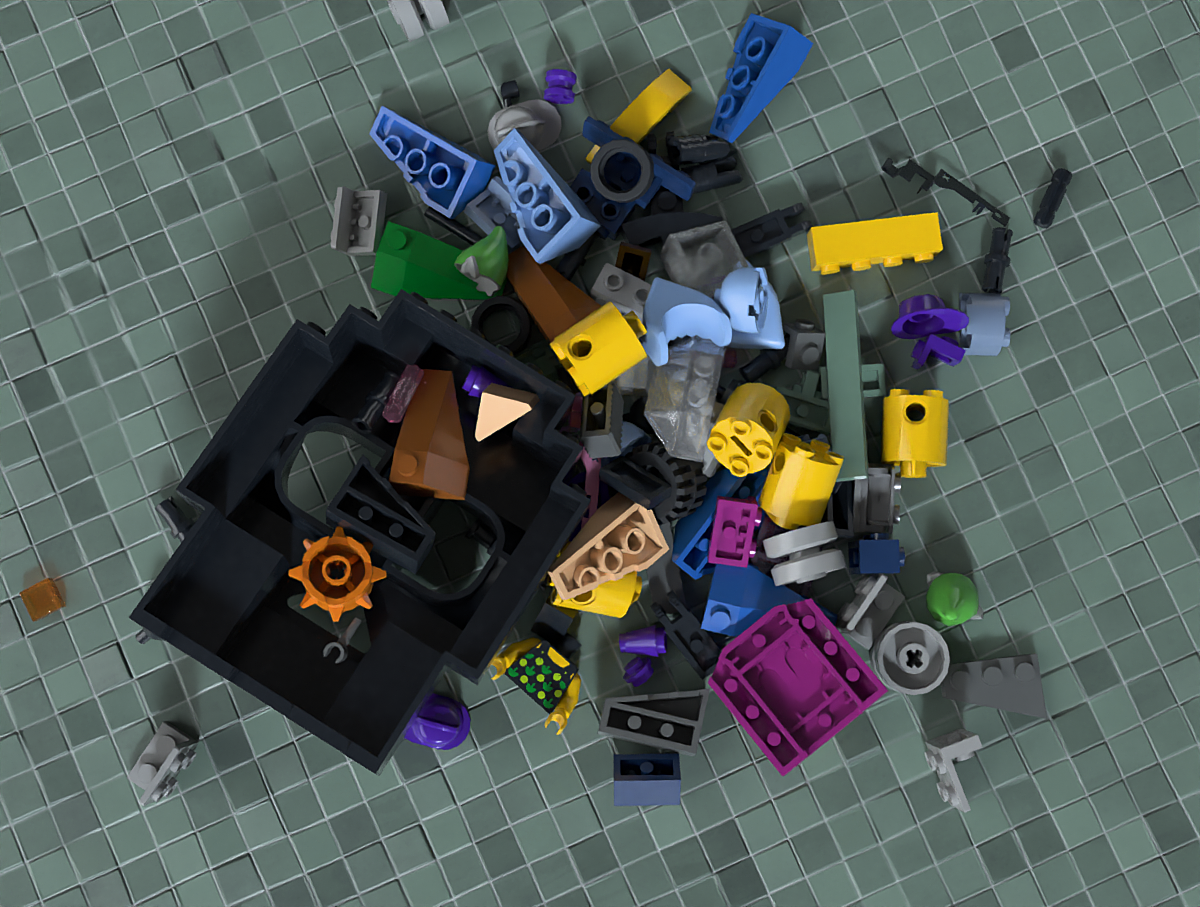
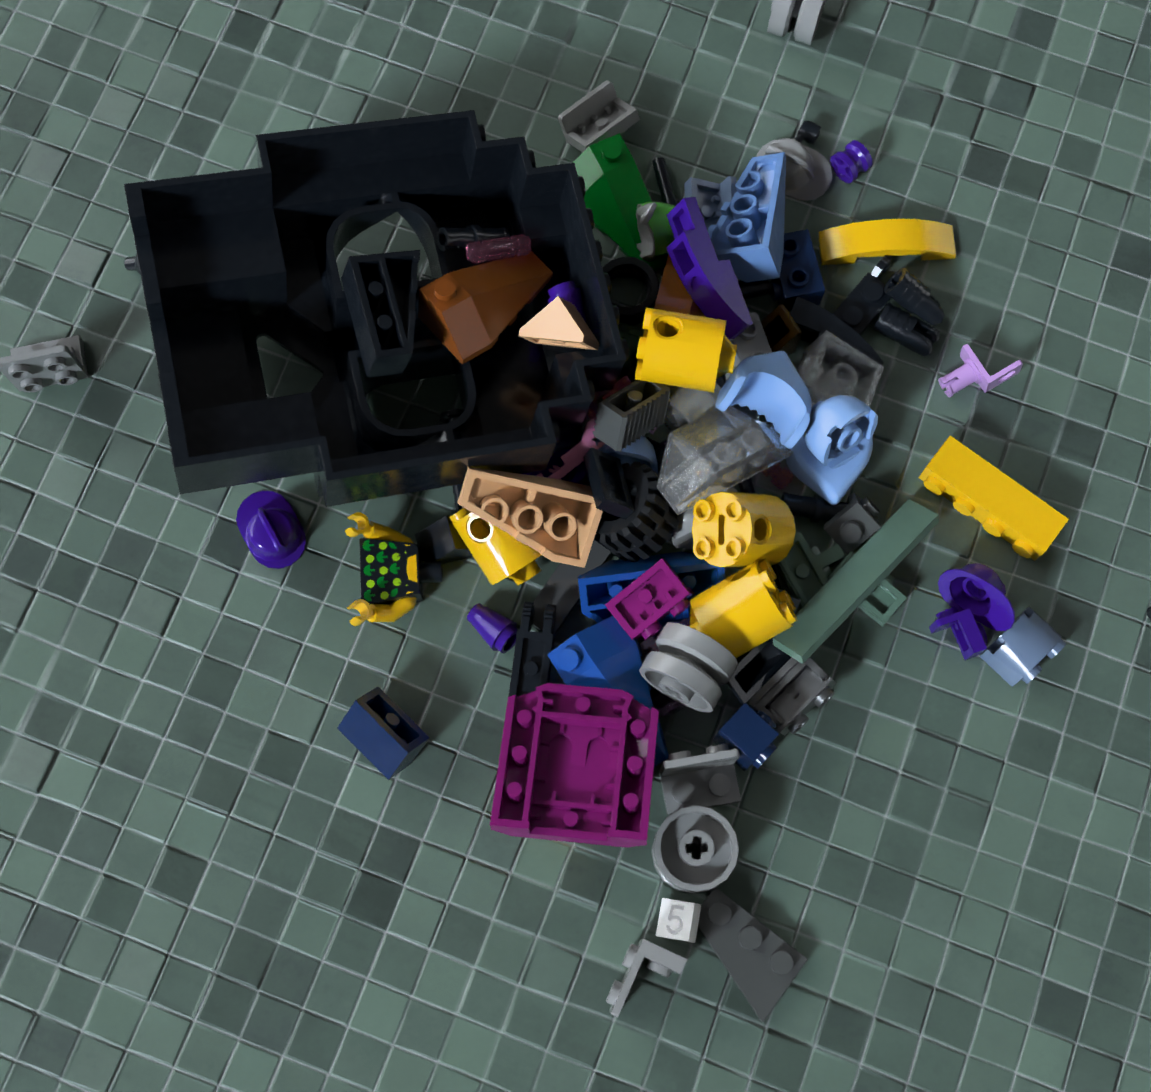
camera: 45 degrees right, 10 degrees down
clear orange tile [19,578,66,622] -> none
orange brick [288,526,387,622] -> none
dark grey hand [323,617,362,663] -> none
blue wedge [369,106,496,219] -> none
dark blue bracket [582,116,696,209] -> none
black tyre [590,139,654,203] -> none
dark grey wedge [597,688,710,756] -> none
dark purple plate [623,657,654,687] -> none
blue wedge [709,13,813,143] -> none
black hinge [721,203,813,265] -> none
black piece [881,158,1010,227] -> none
yellow cylinder [881,389,949,478] -> none
bright green hat [926,571,983,626] -> none
black pin [981,227,1013,294] -> none
none -> white tile [656,898,701,943]
none -> dark purple slope [666,197,753,340]
none -> lavender bracket [938,344,1023,398]

